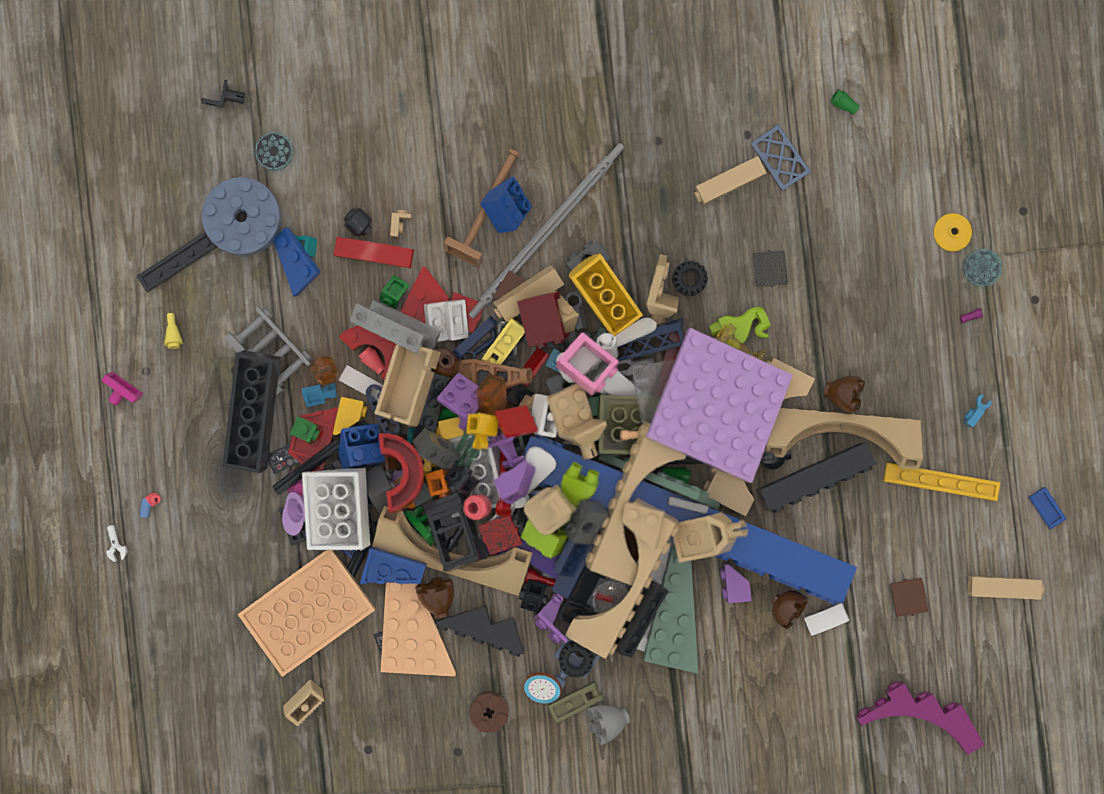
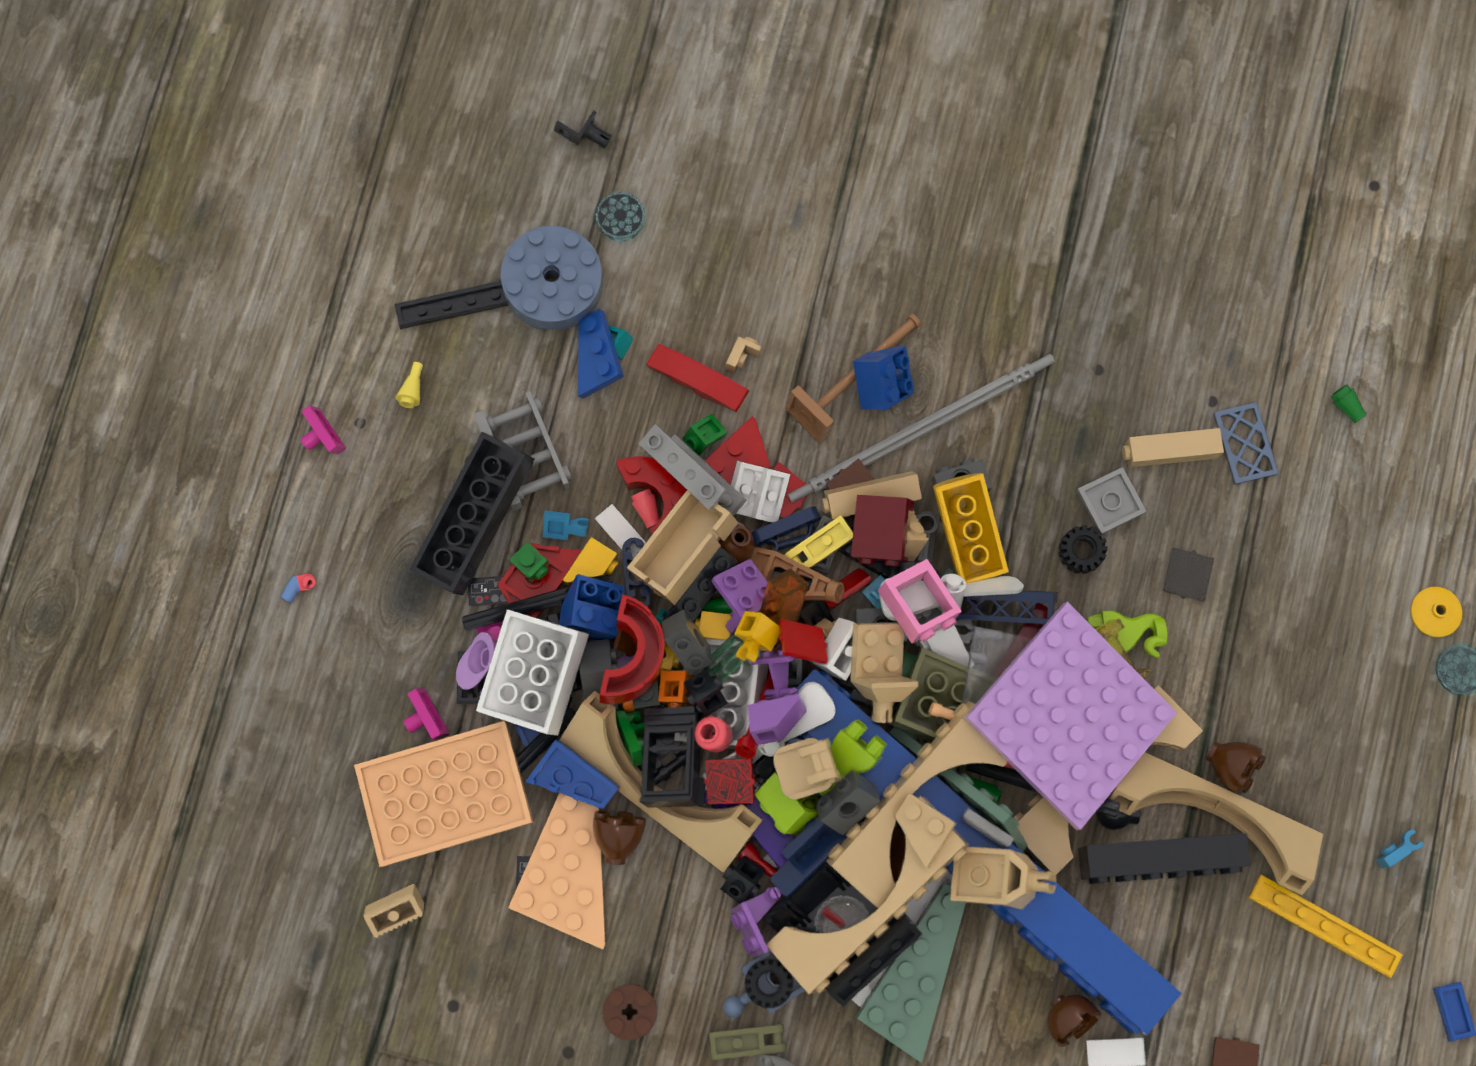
camera: 15 degrees right, 10 degrees down
white bar [106,525,128,562] -> none
clear orange head [311,356,338,385] -> none
black head [343,208,372,236] -> none
black slope [436,605,524,657] -> none
piece [523,673,562,704] -> none
tan plate [647,254,679,324] -> none
medium lavender slope [720,563,751,603] -> none
magenta piece [960,308,983,323] -> none
none -> dark pink tile [404,688,450,739]
none -> light grey plate [1076,467,1147,534]

